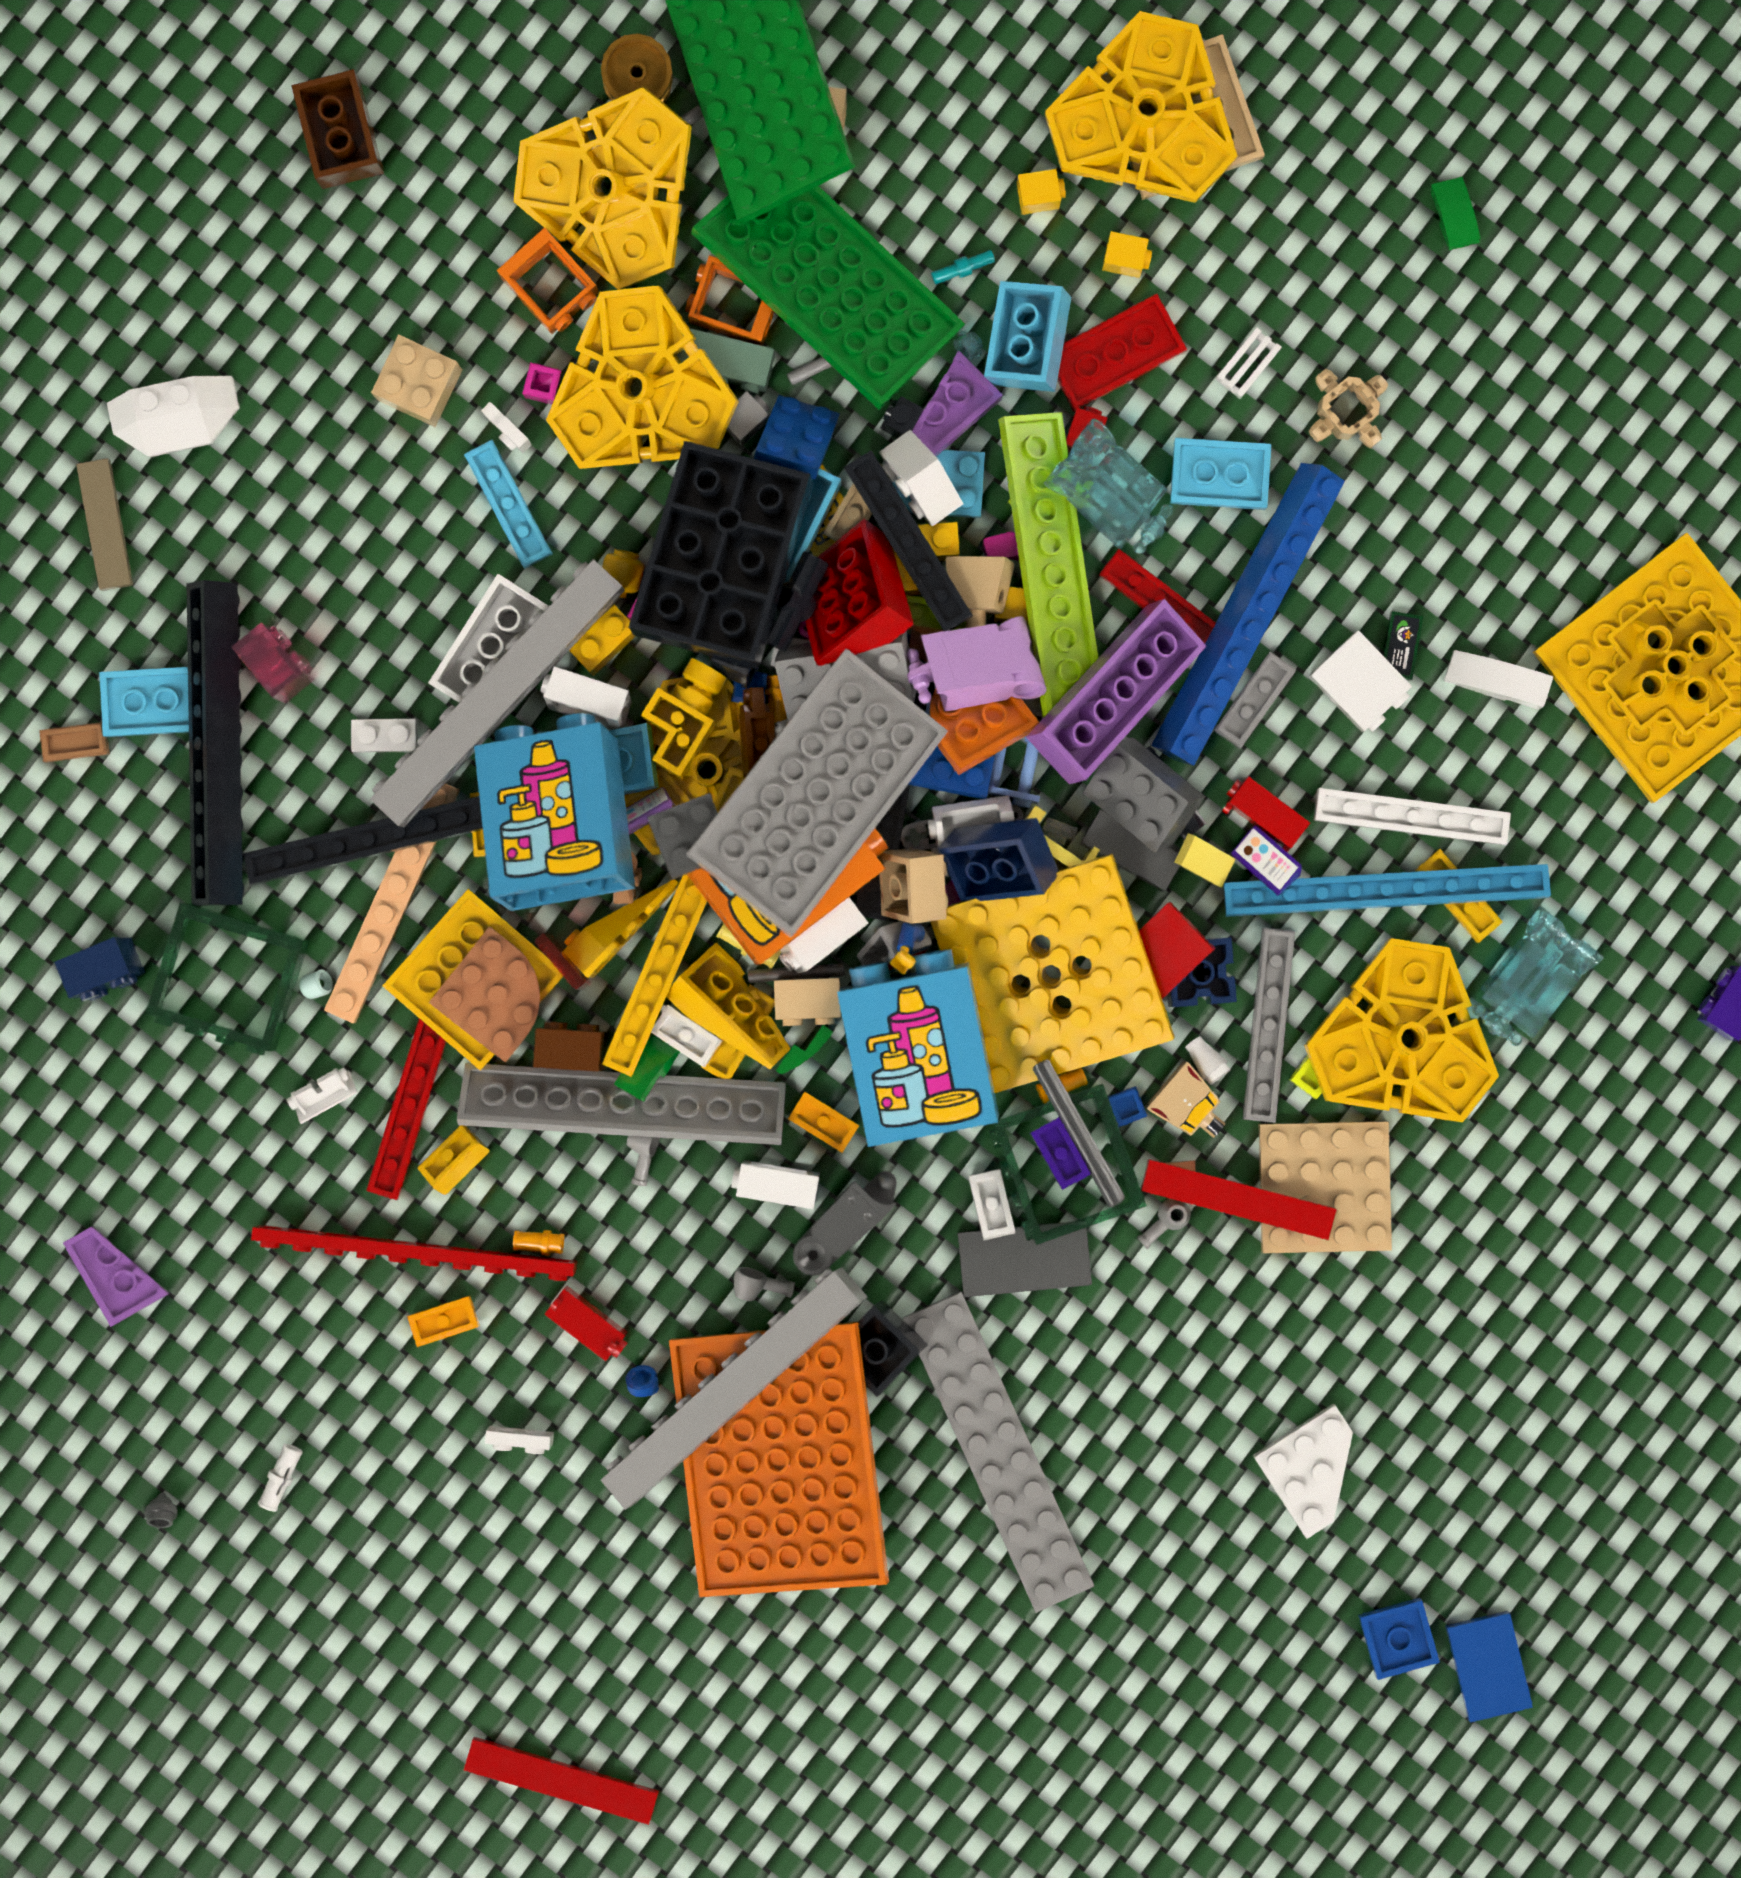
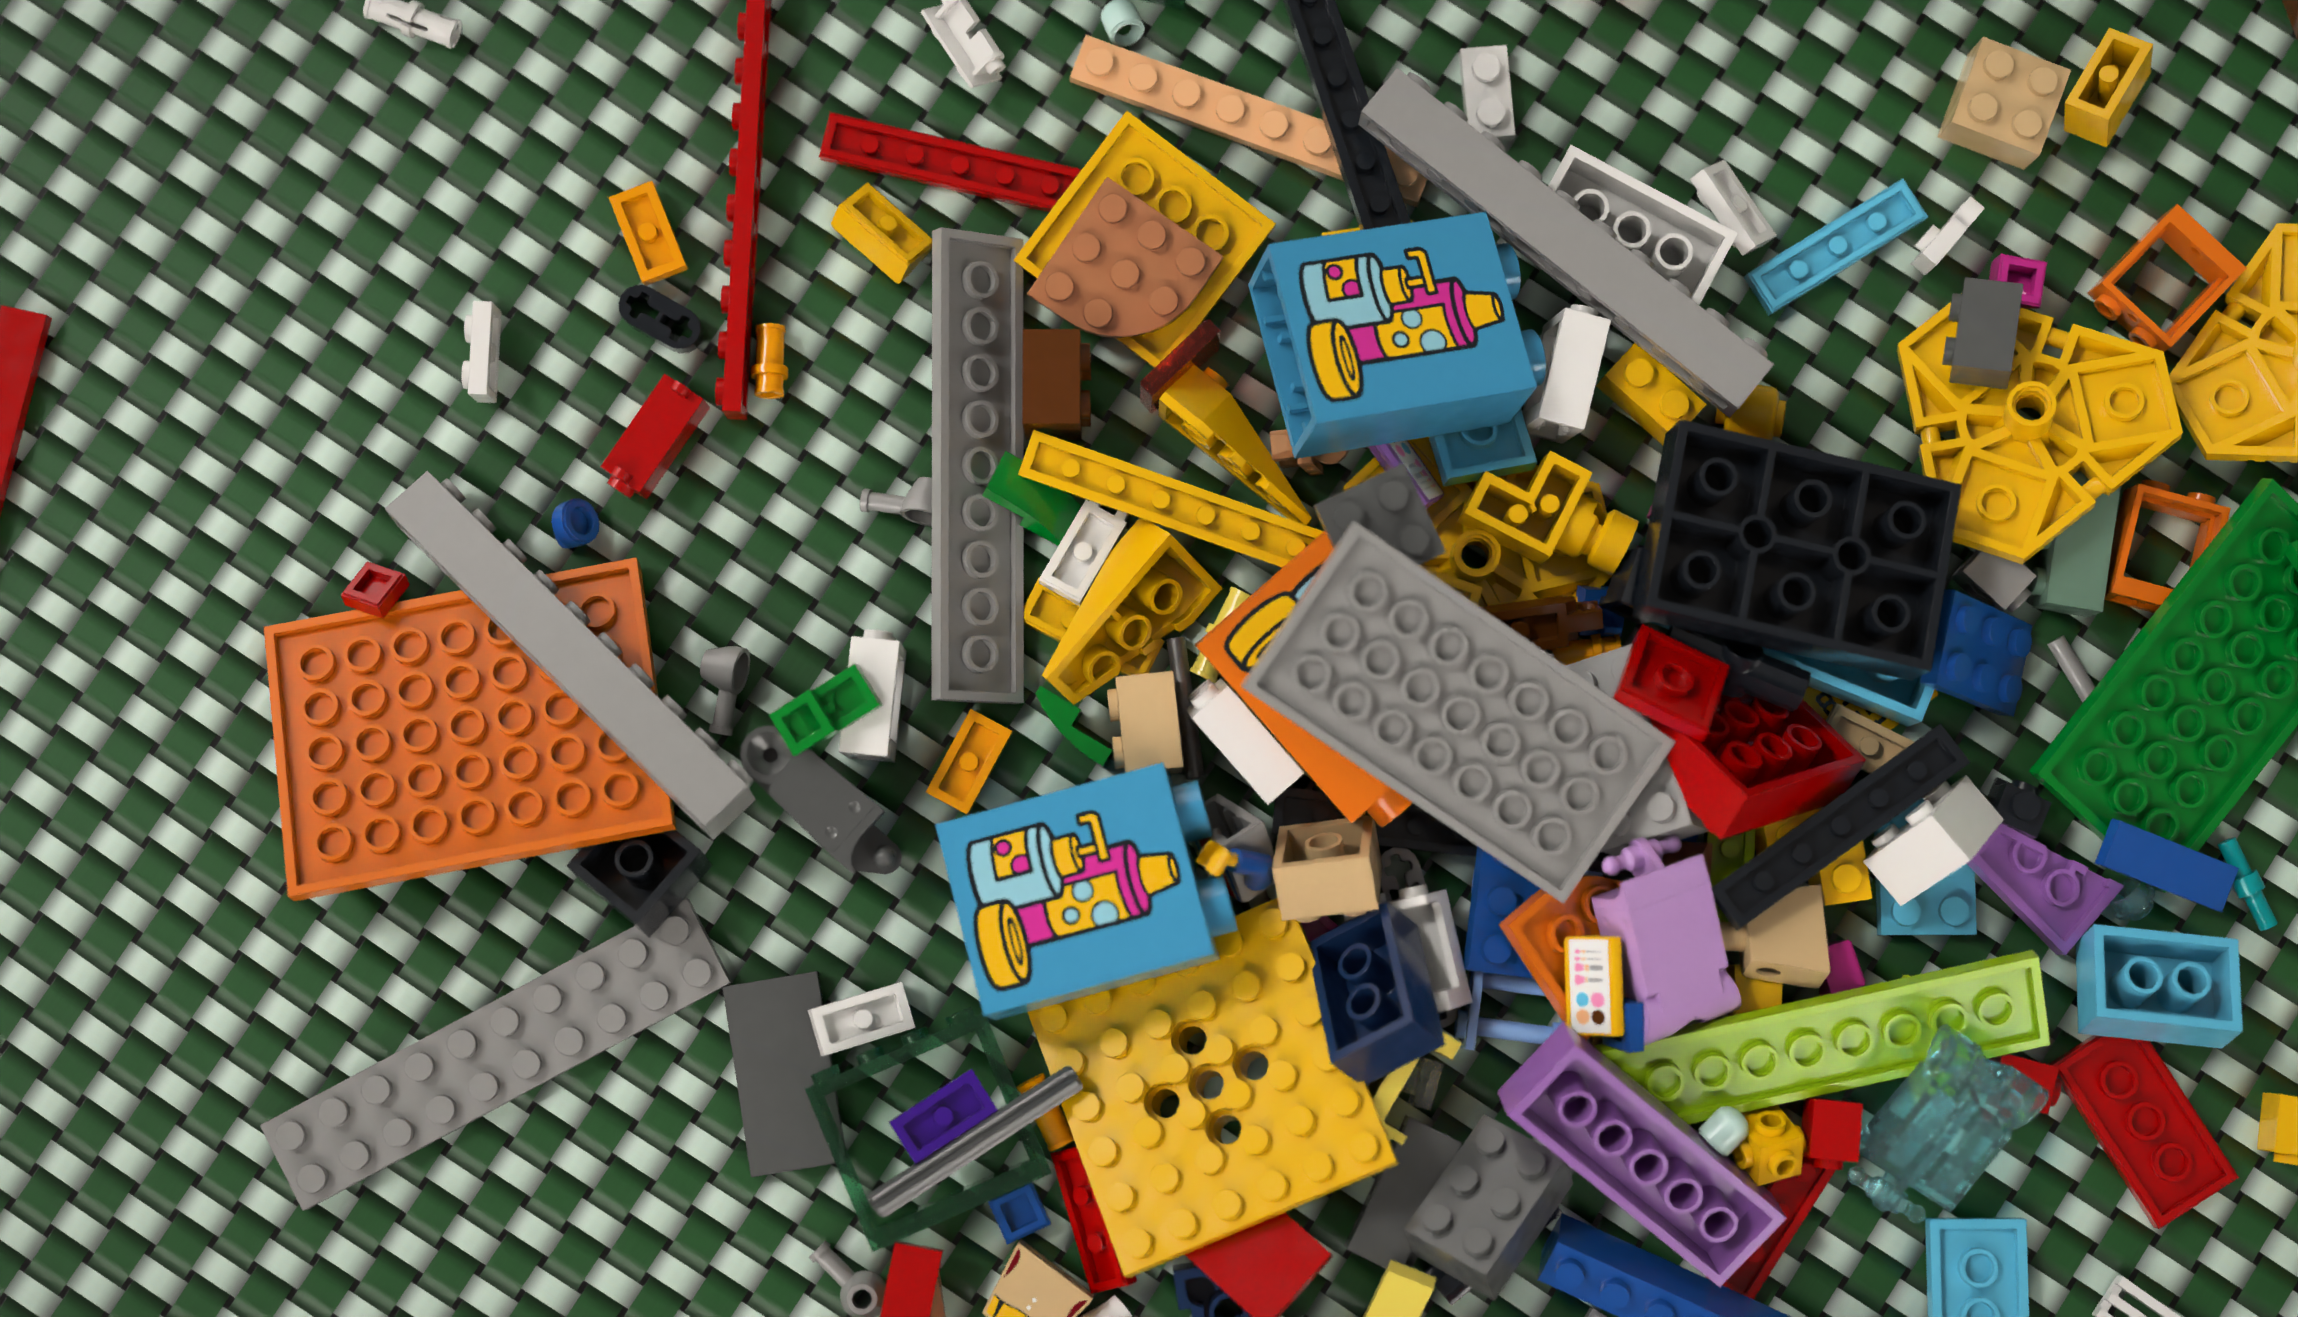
camera: 80 degrees right, 5 degrees down
none -> red tile [340,561,410,619]
none -> black beam [619,285,704,353]
none -> green slope [769,664,883,757]
none -> red tile [1051,1146,1137,1294]
none -> slope [1564,935,1624,1036]
none -> blue tile [1603,996,1644,1053]
none -> red tile [1613,624,1730,743]
none -> white plate [1690,160,1777,256]
none -> light aqua piece [1699,1106,1749,1156]
none -> yellow brick [1731,1105,1806,1186]
none -> red brick [1801,1098,1863,1170]
none -> dark grey brick [1942,277,2024,389]
none -> yellow brick [2064,28,2153,148]
none -> blue tile [2095,819,2239,913]

